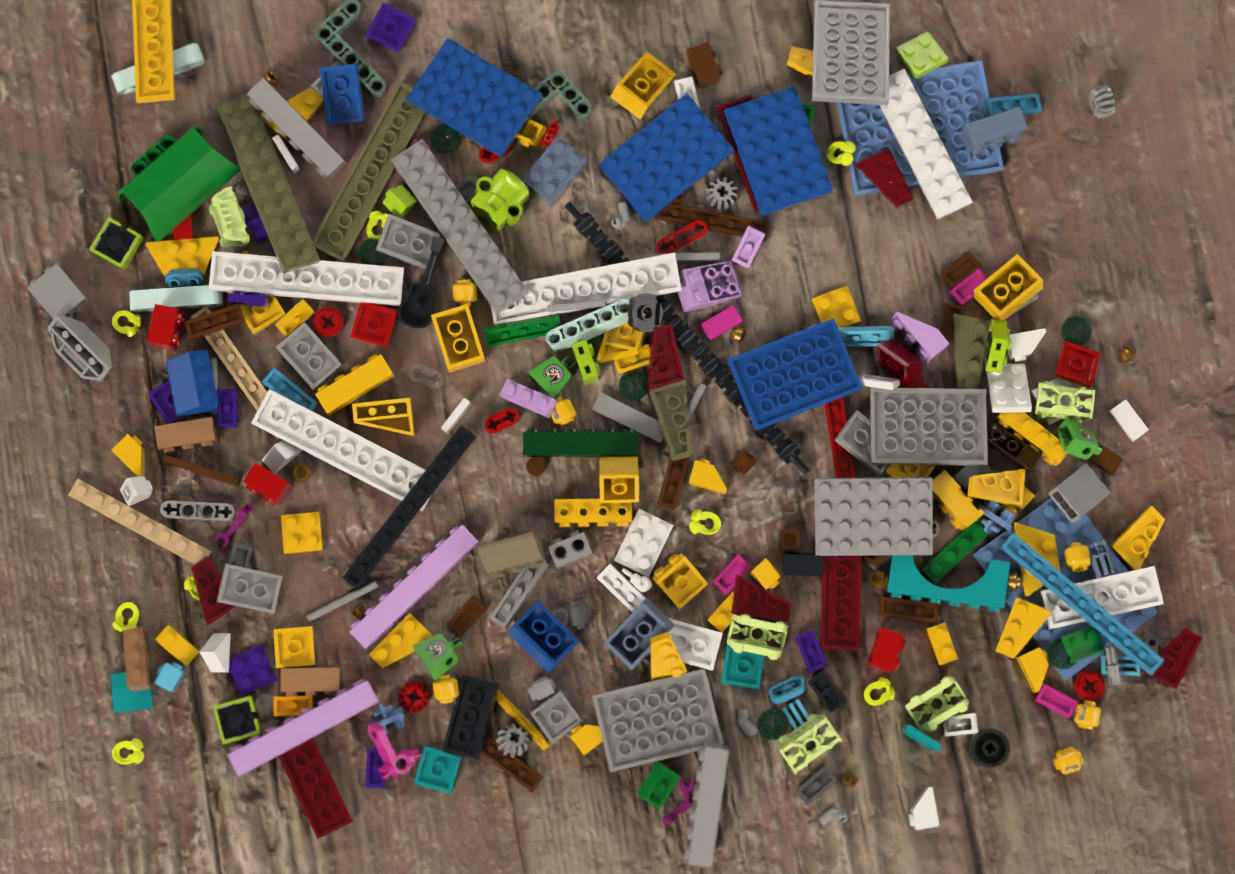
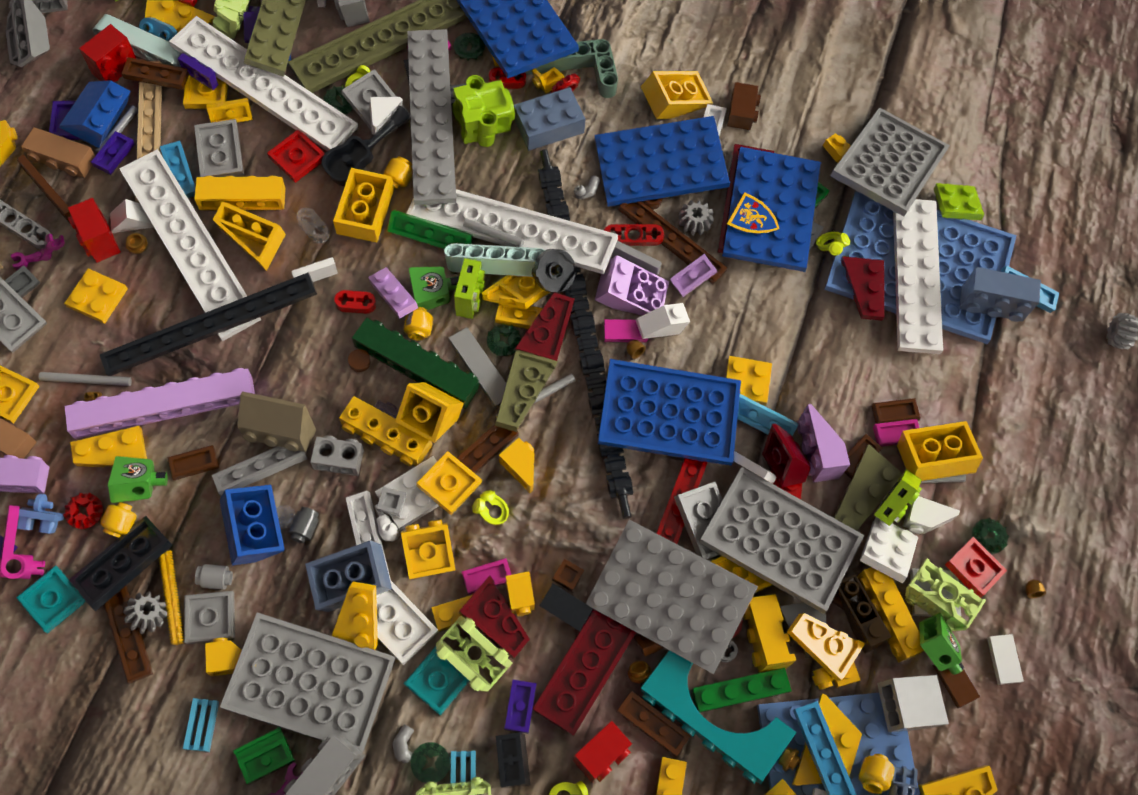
camera: 25 degrees right, 15 degrees down
neon yellow piece [112,311,141,337] -> none
red gear [313,307,344,338] -> none
lime brick [382,184,417,218] -> none
reddish brown plate [731,448,758,475] -> none
dark azure plate [769,676,807,704] -> none
medium blue hips [978,501,1015,534] -> none
none -> medium azure tile [183,698,219,752]
none -> white slope [369,97,403,135]
none -> light grey plate [376,487,406,517]
none -> yellow plate [417,451,482,515]
none -> white slope [636,303,690,339]
none -> sticker [727,192,780,233]

